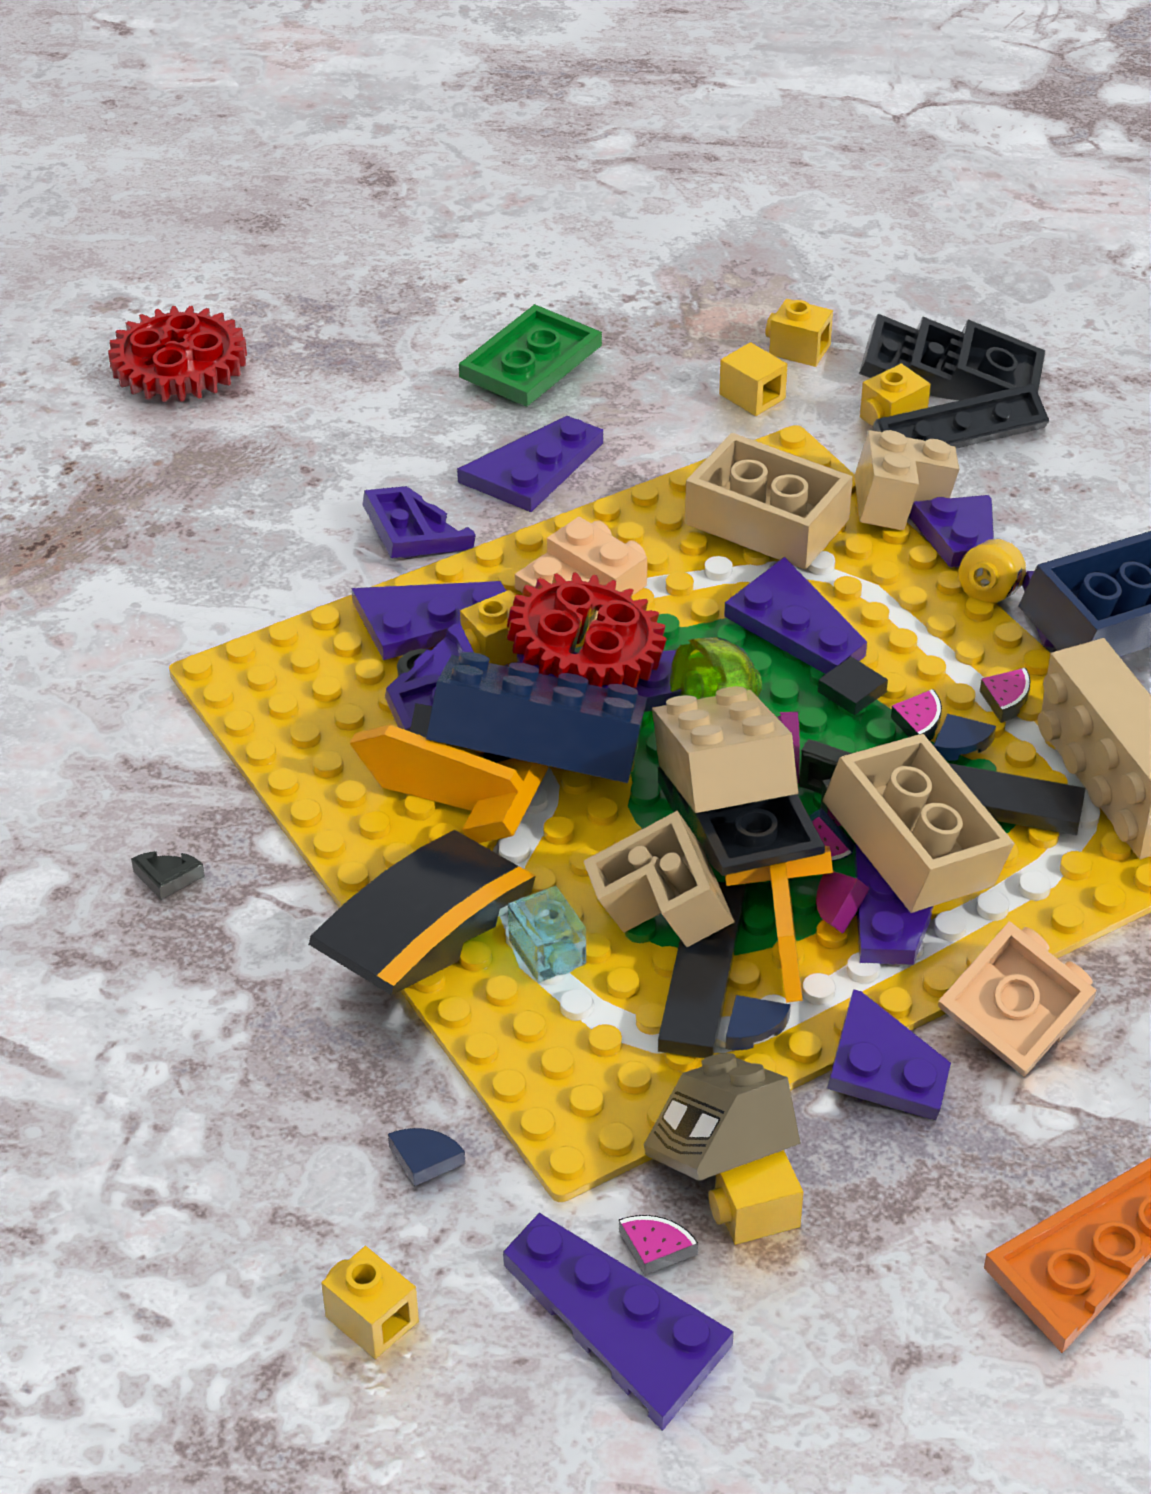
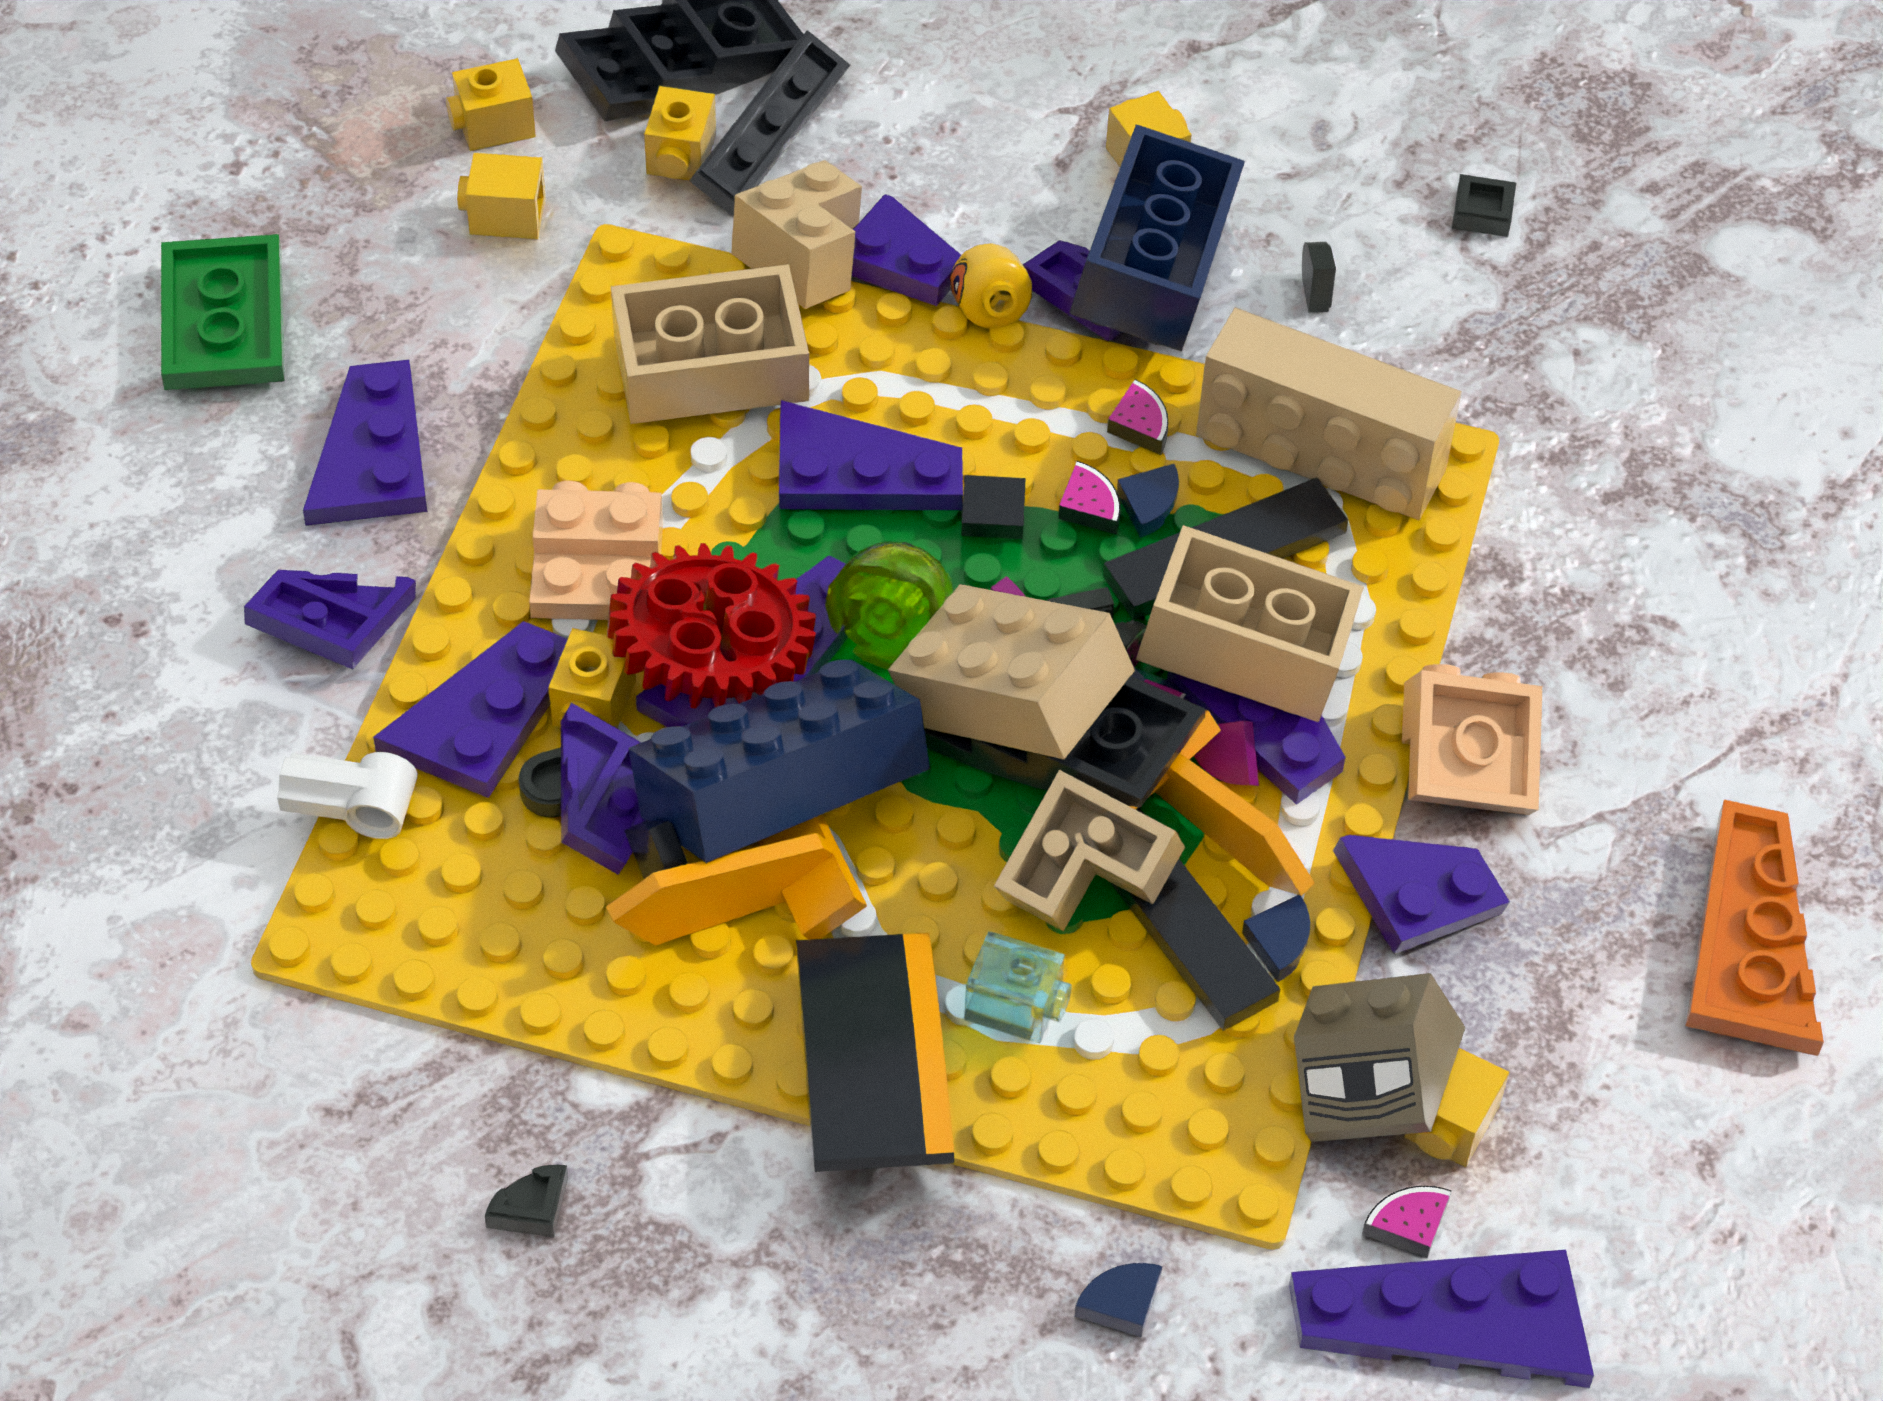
camera: 45 degrees left, 10 degrees up
none -> white piece [277,752,418,839]

